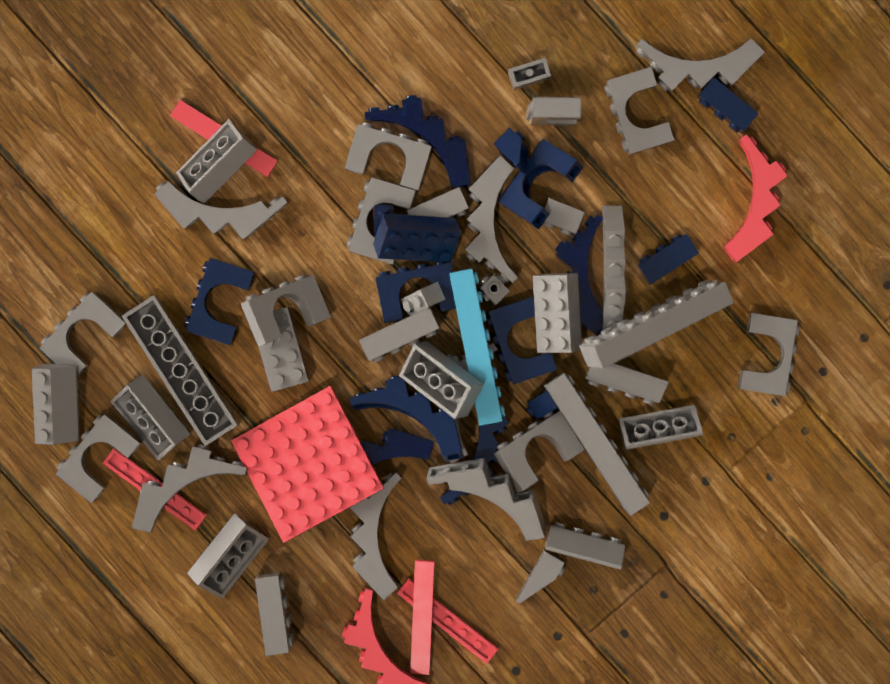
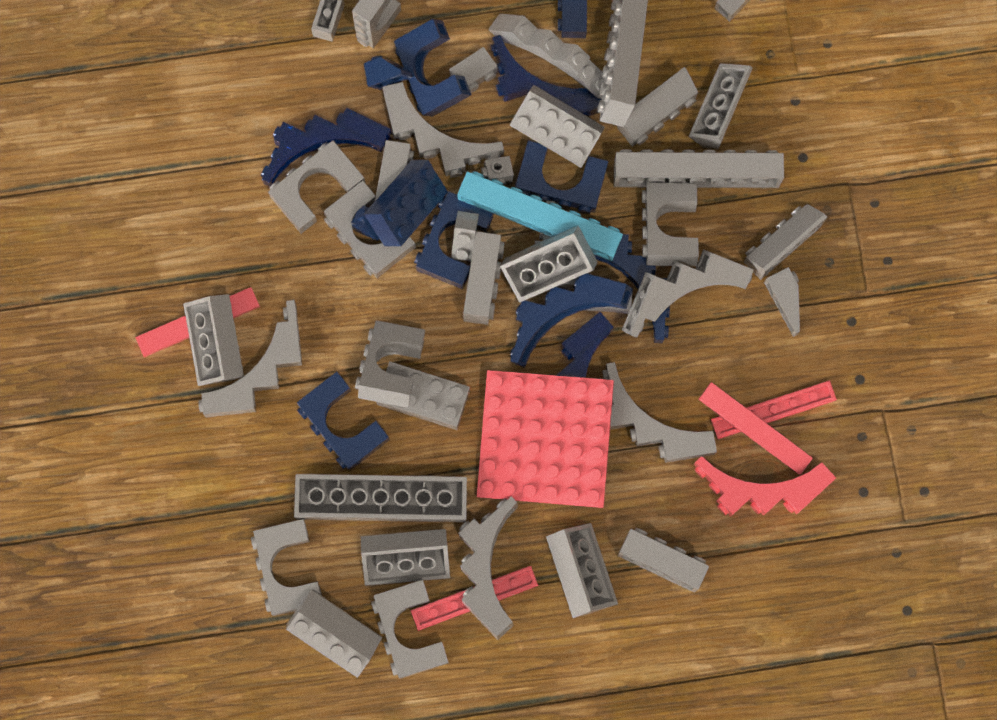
camera: 55 degrees left, 10 degrees down
dark blue slope [526,390,558,419] -> none

